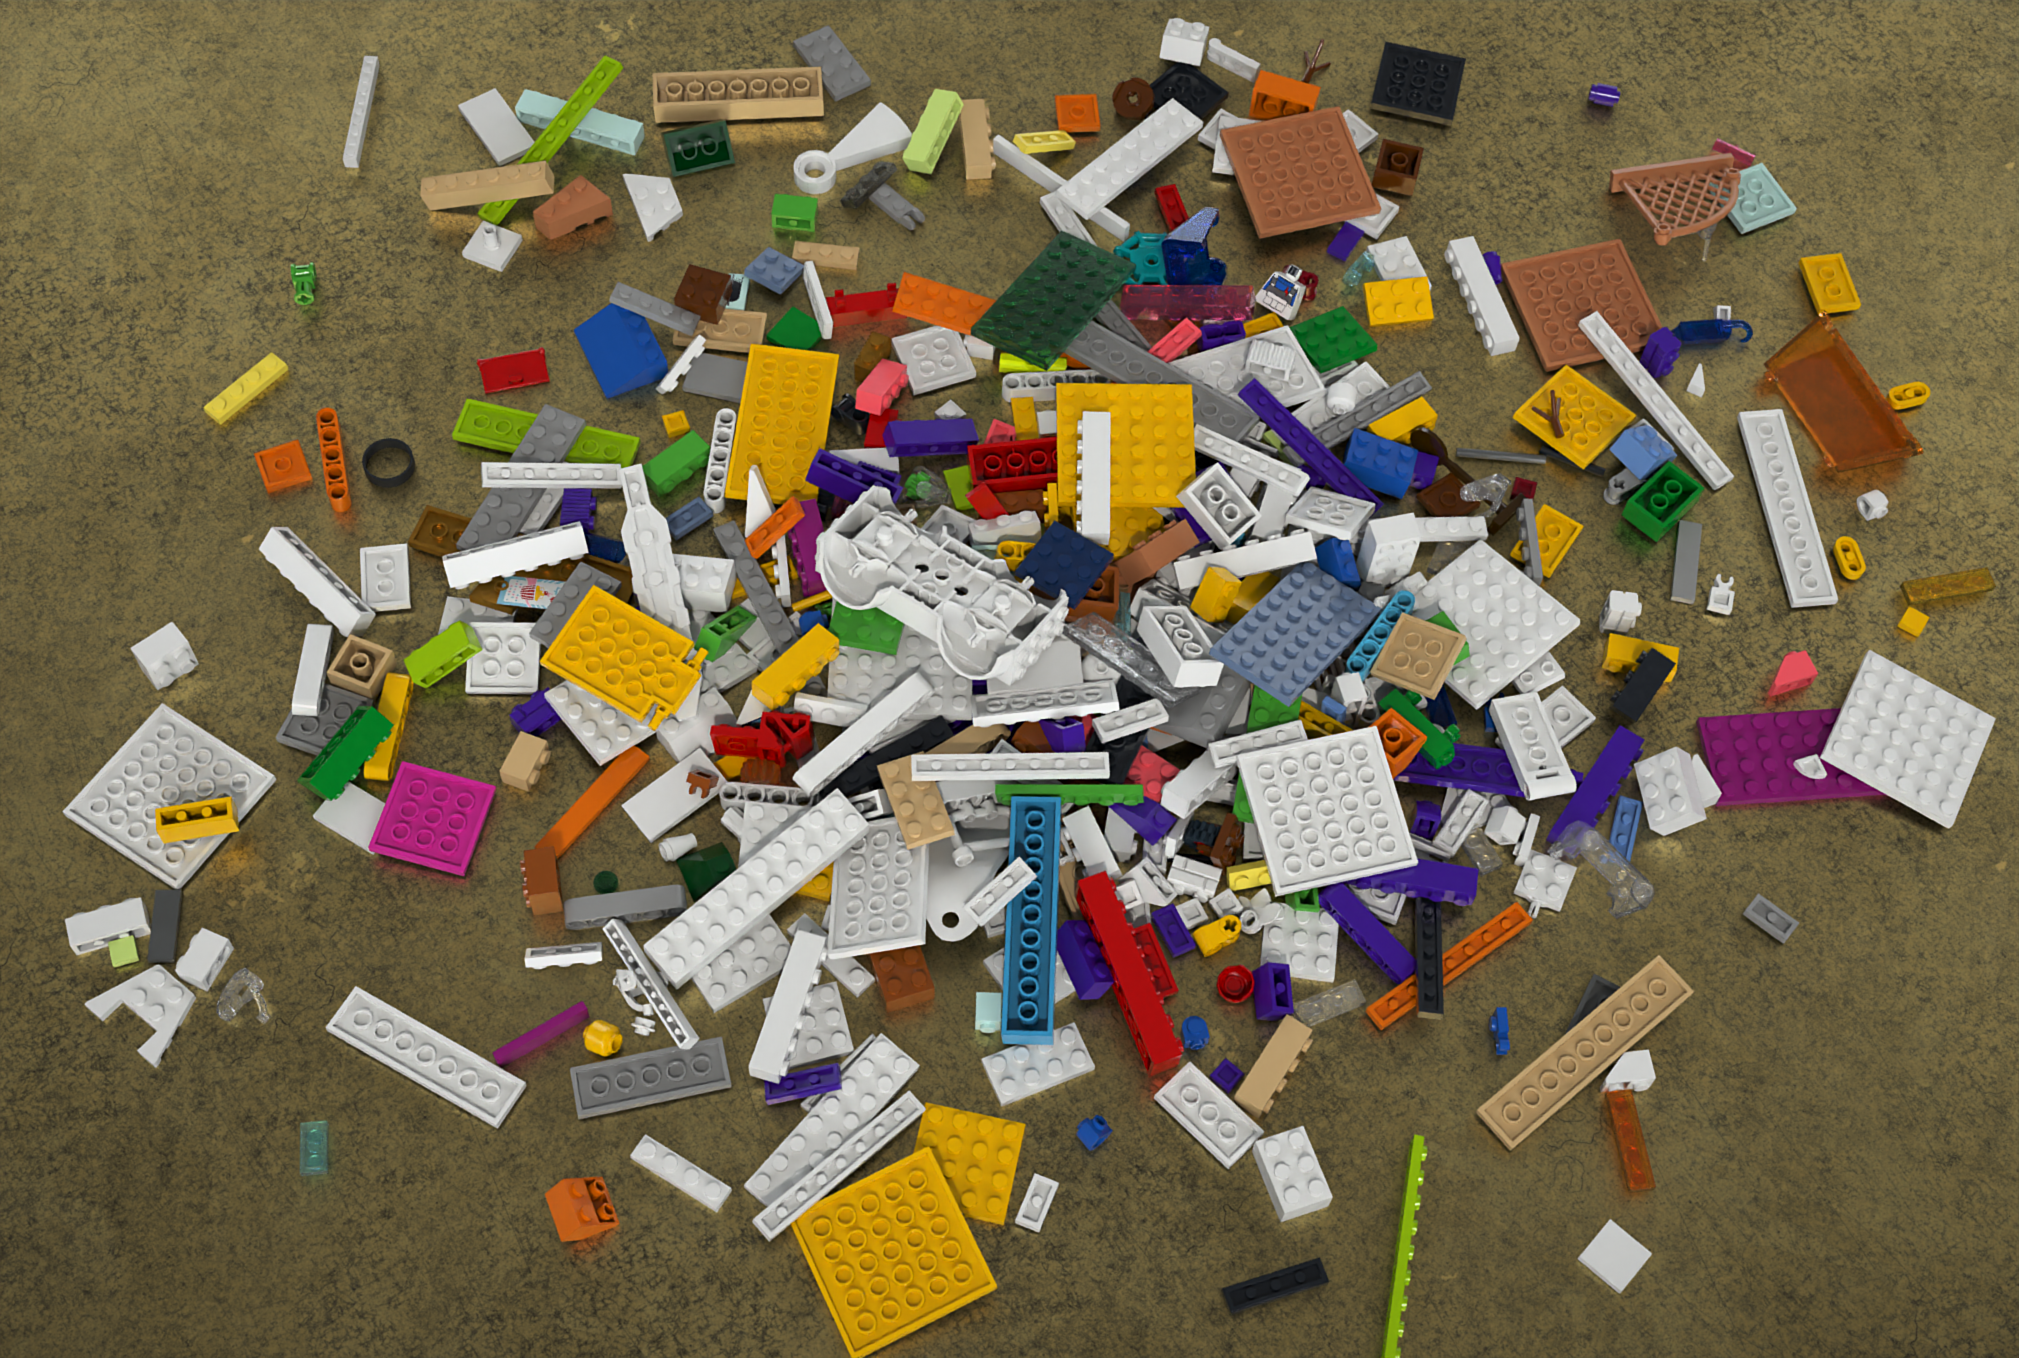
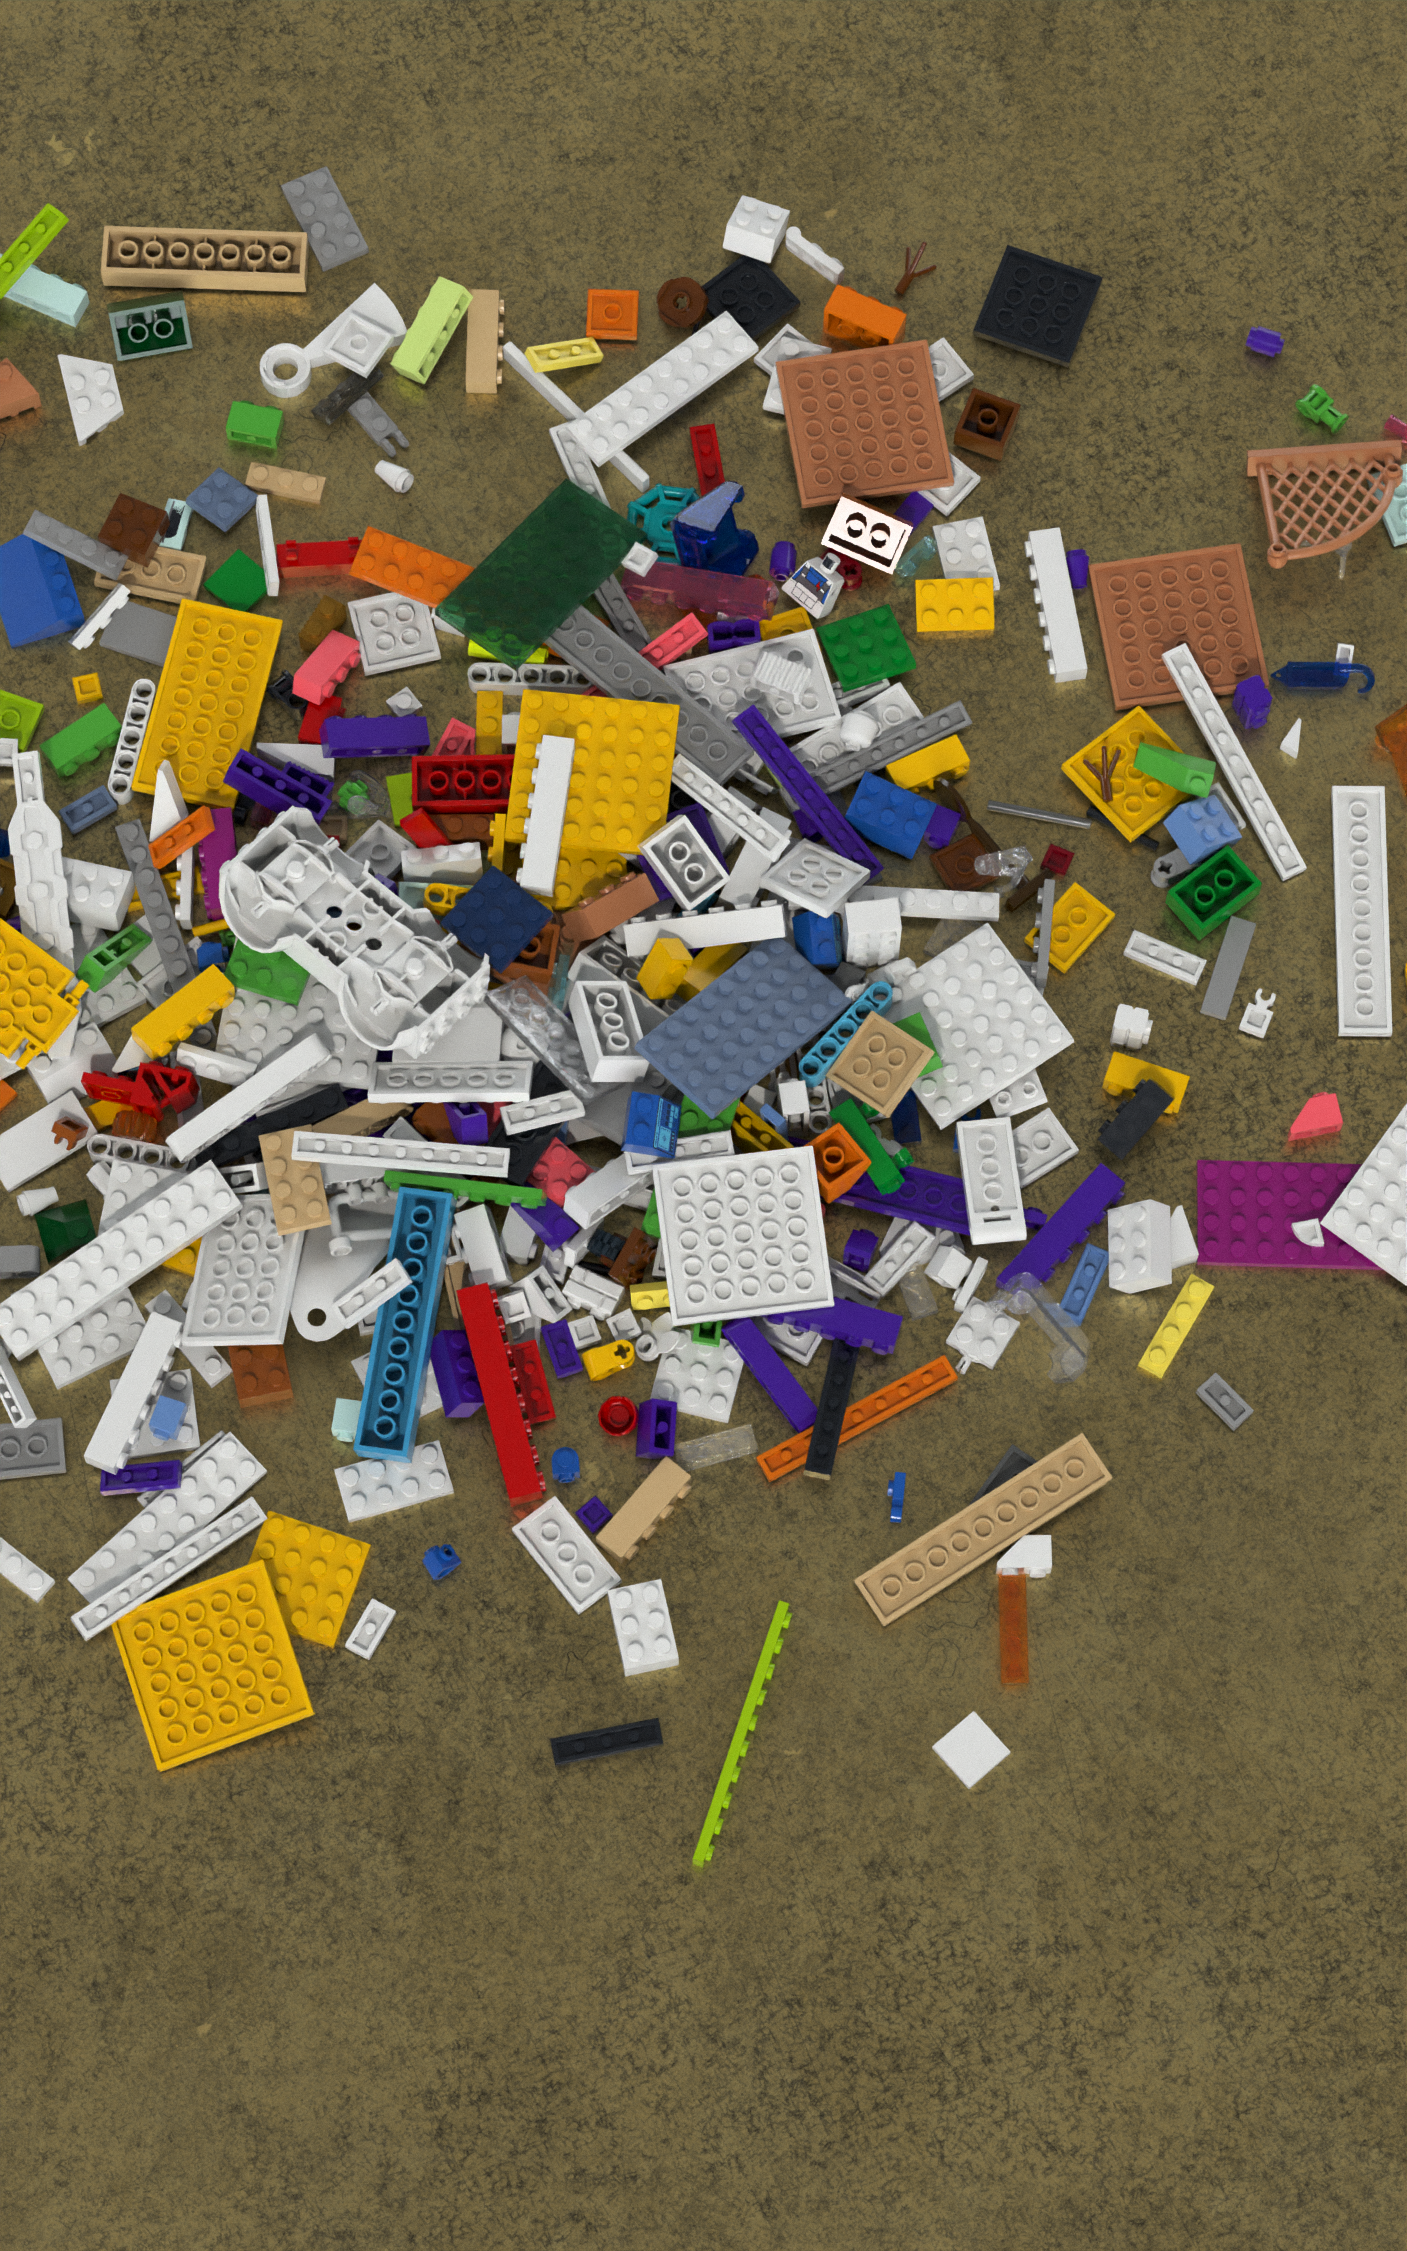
camera: 10 degrees right, 10 degrees up
none -> medium blue brick [149,1395,188,1441]
none -> white tile [323,312,394,378]
none -> white cone [375,460,414,493]
none -> white tile [621,542,658,577]
none -> blue slope [621,1091,681,1159]
none -> dark purple brick [769,541,797,582]
none -> brick [821,492,913,574]
none -> white tile [1123,930,1207,986]
none -> bright green slope [1133,742,1216,798]
none -> light yellow plate [1138,1274,1215,1379]
none -> bright green connector [1295,384,1349,434]

